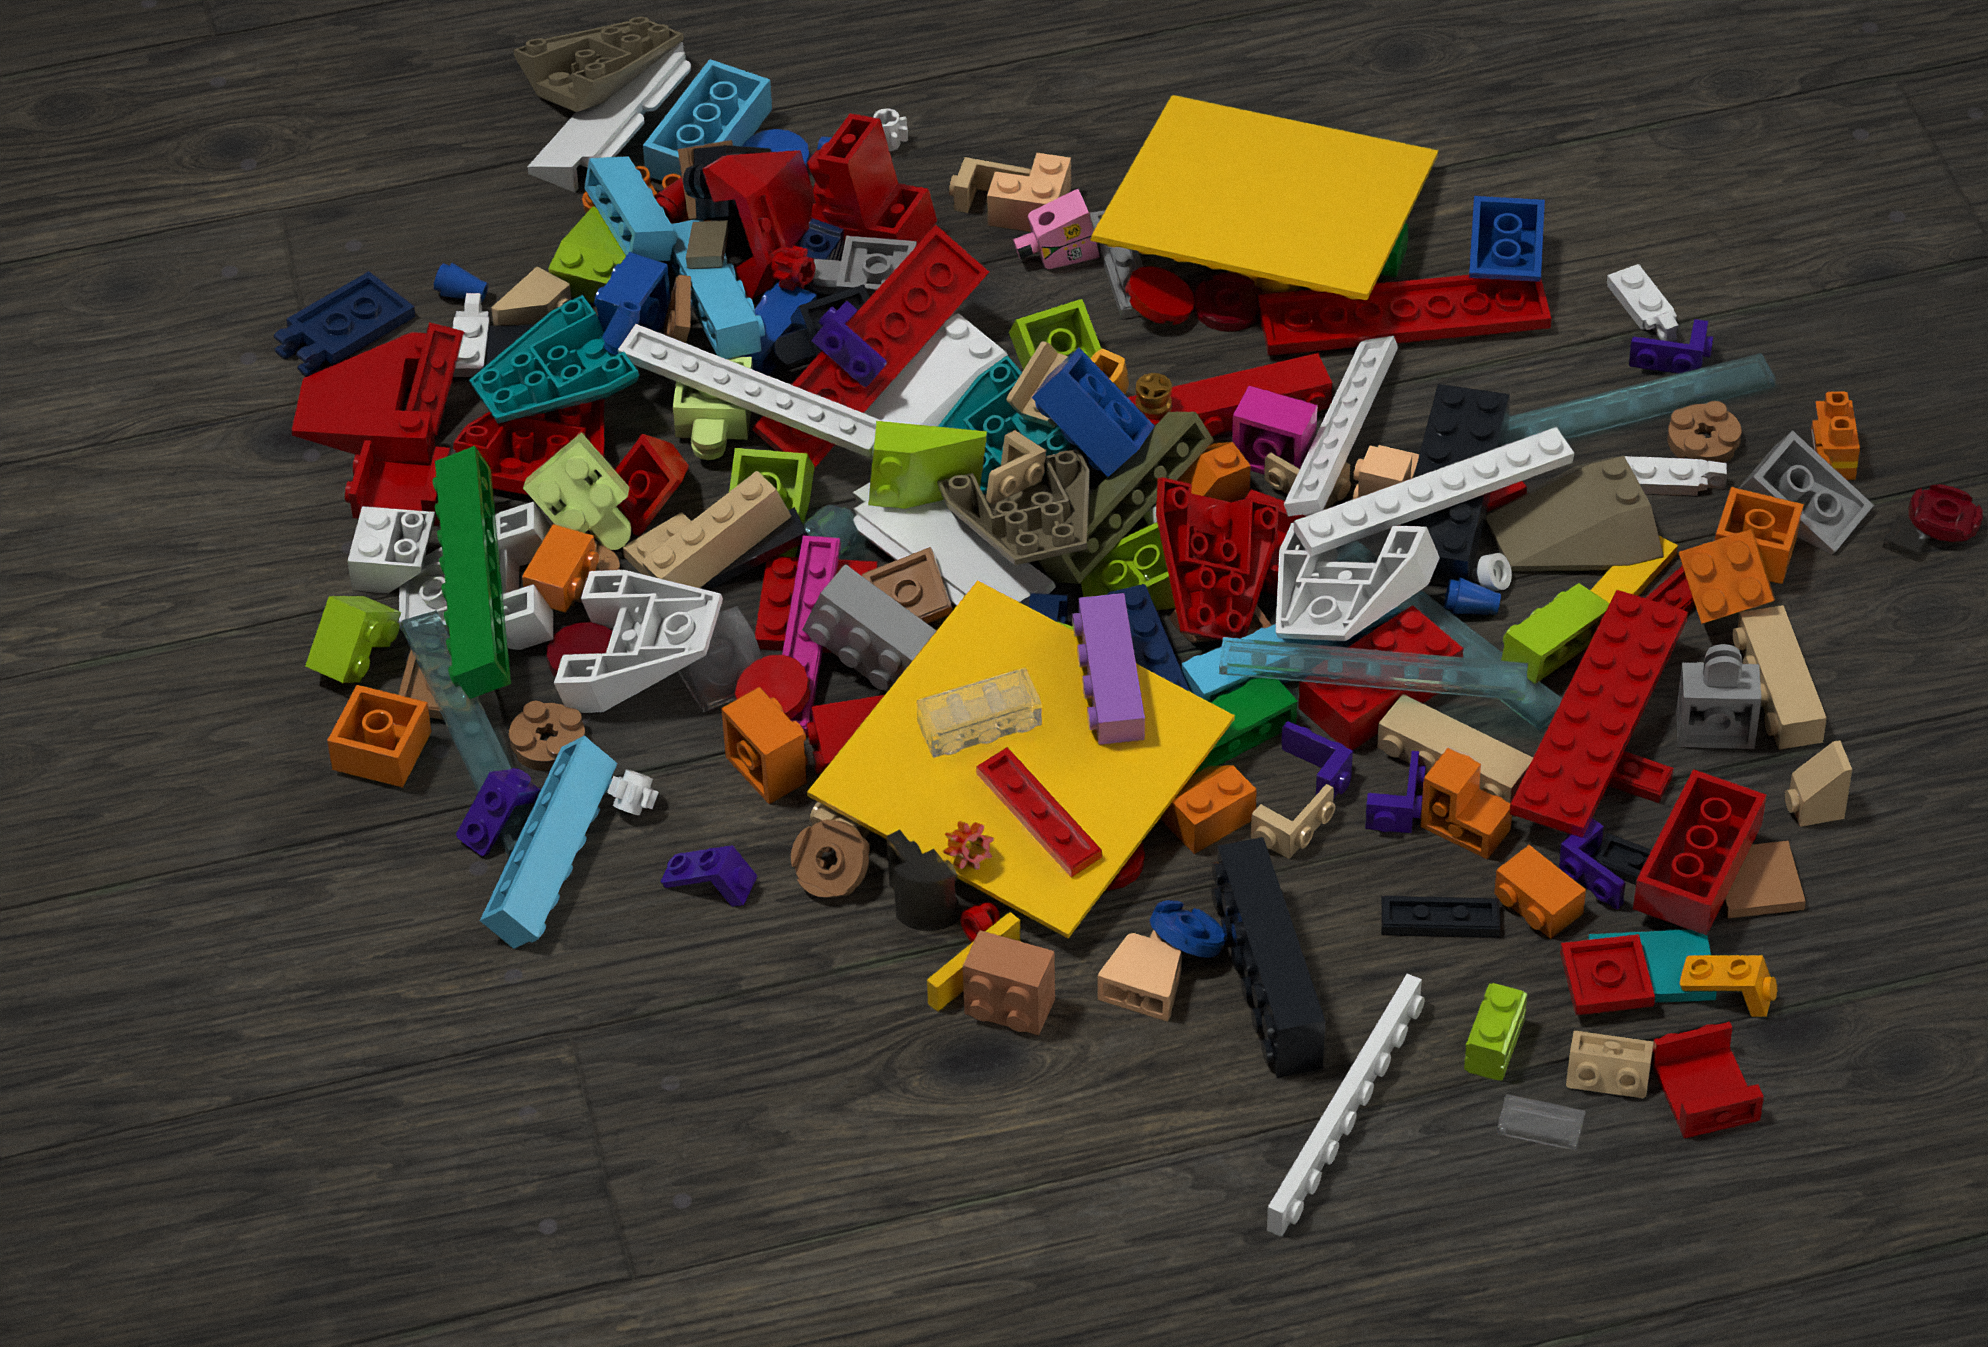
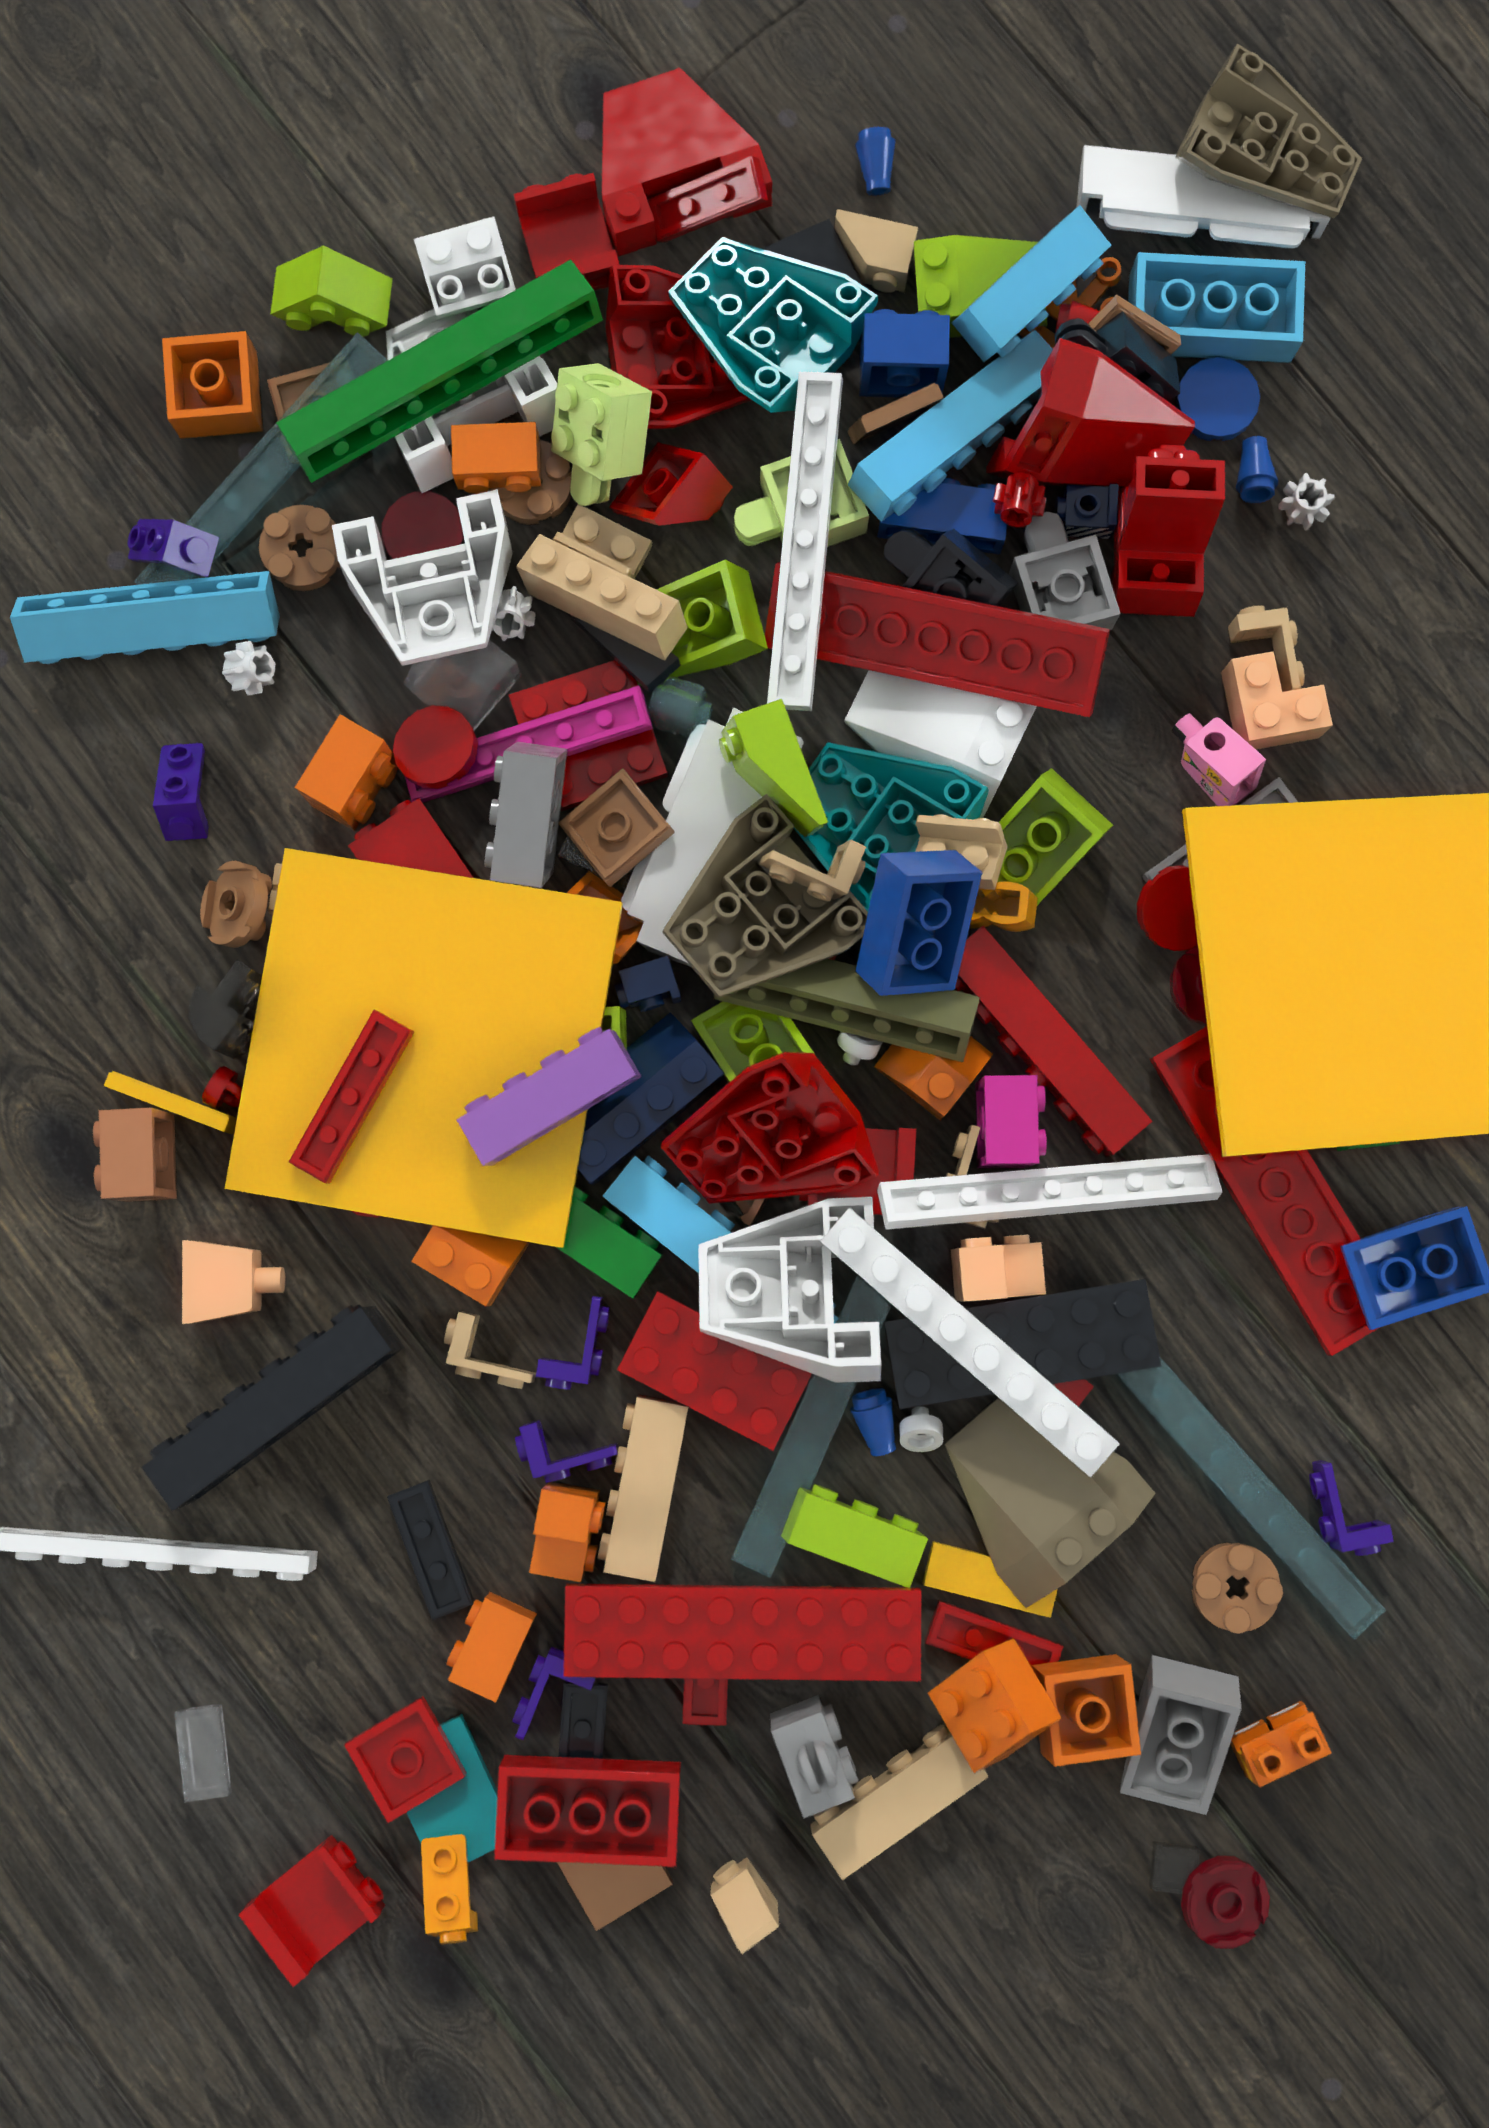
camera: 65 degrees right, 35 degrees up
dark blue tile [274,271,415,377] -> none
white hinge [453,293,490,377] -> none
blue cone [602,300,641,355] -> none
dark tan tile [686,221,729,269] -> none
dark purple bracket [811,301,887,387] -> none
clear brick [917,667,1042,758] -> none
red gear [943,821,994,870] -> none
pearl gold wheel [1136,373,1172,419] -> none
blue tile [1149,900,1226,958] -> none
clear light blue tile [1219,637,1528,701] -> none
lime brick [1464,983,1527,1081] -> none
tan bracket [1566,1031,1654,1098] -> none
white hinge [1607,264,1679,342] -> none
white hinge [1625,456,1727,496] -> none

